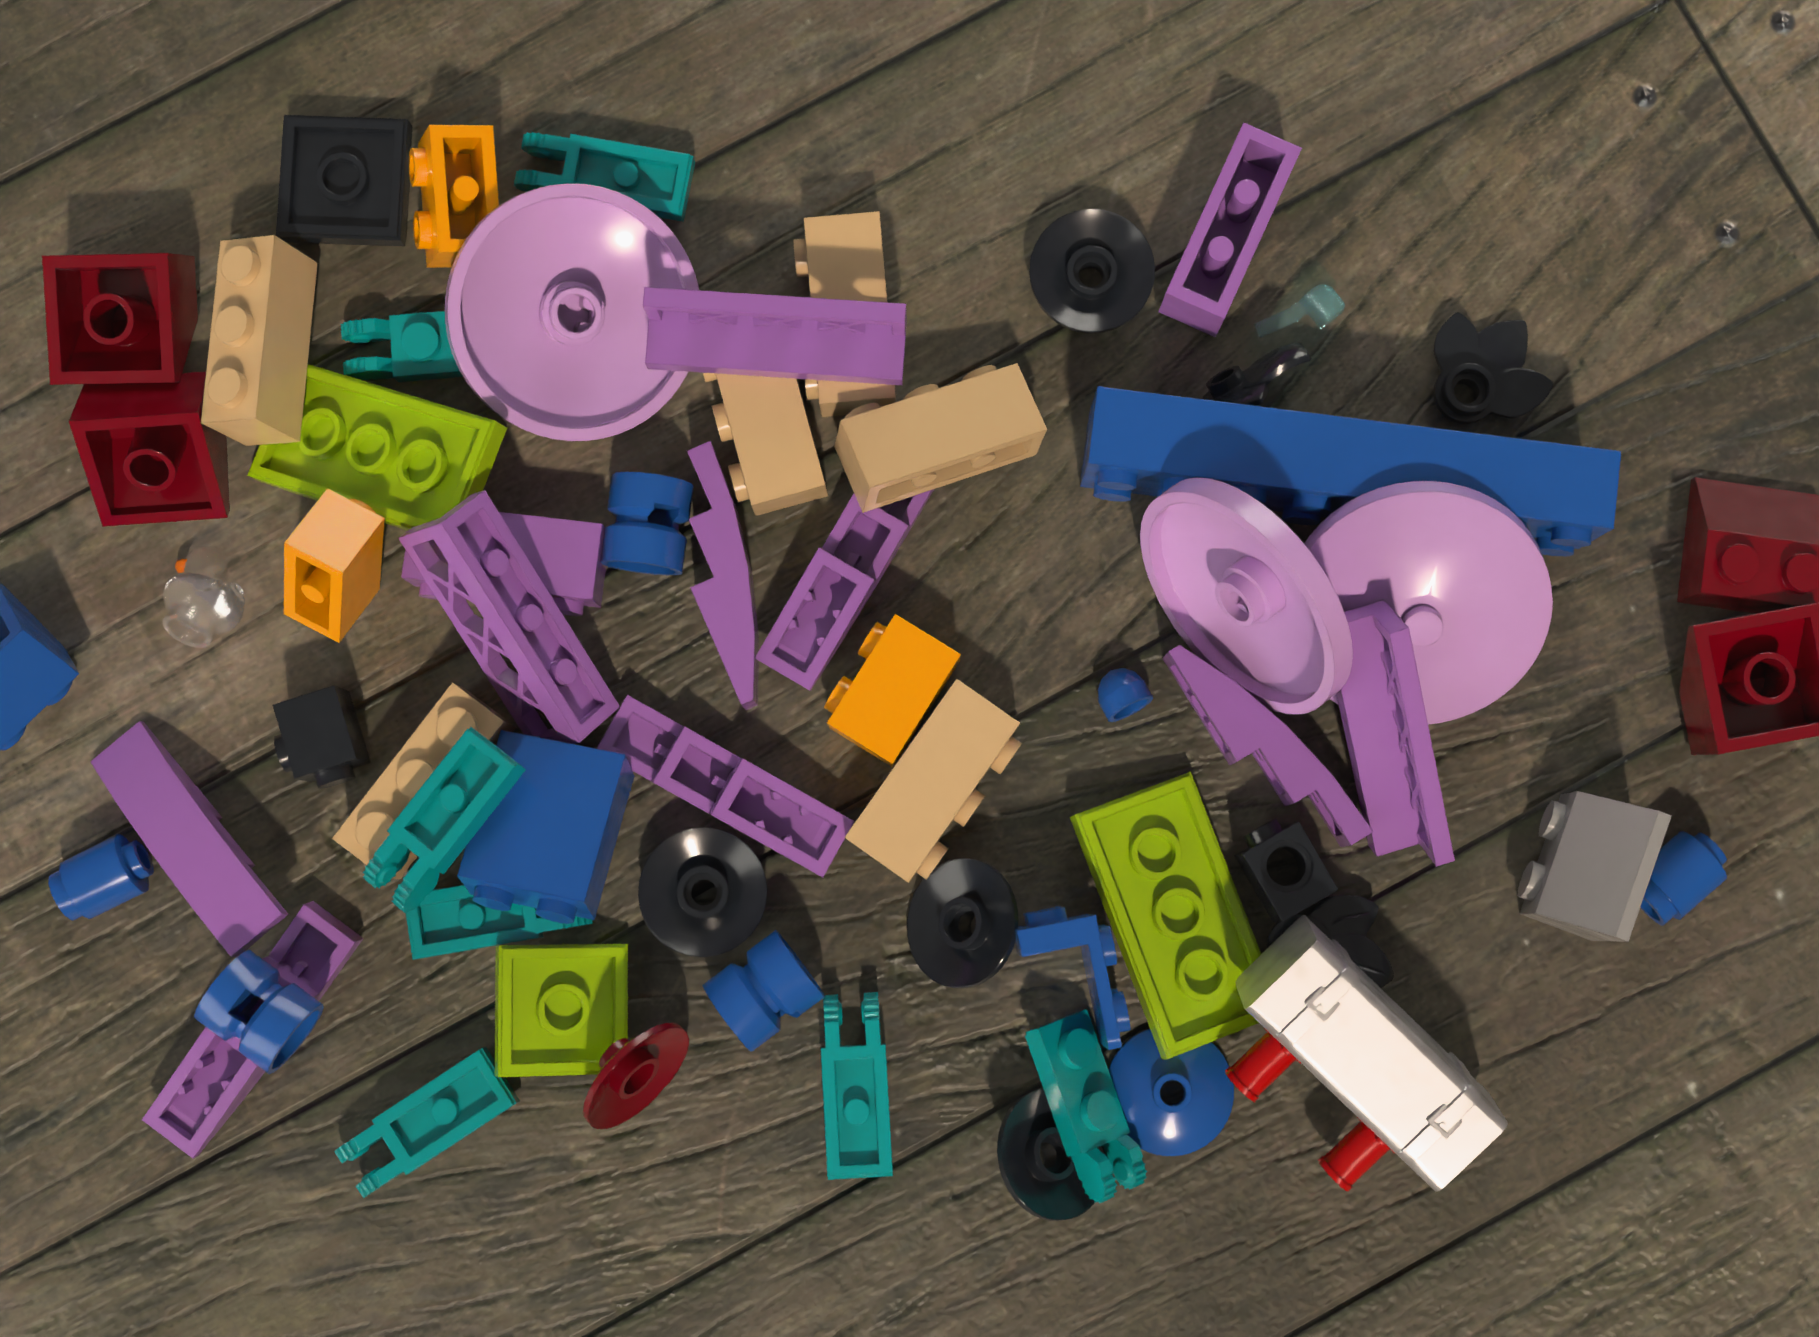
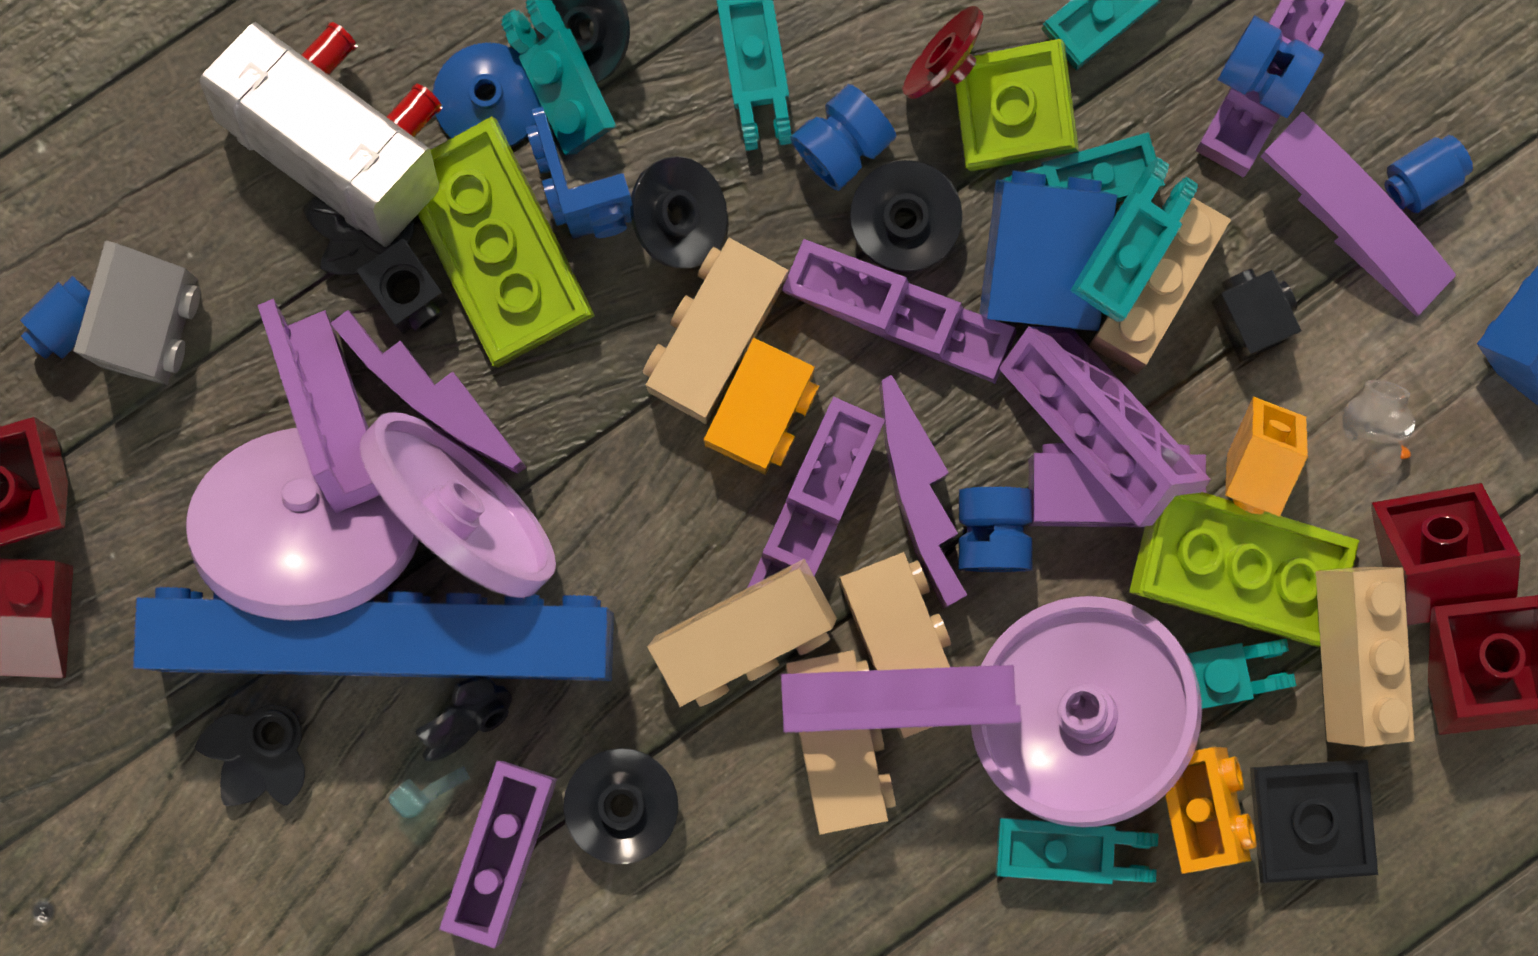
camera: 170 degrees right, 0 degrees up
blue hinge [1097,668,1153,722] -> none

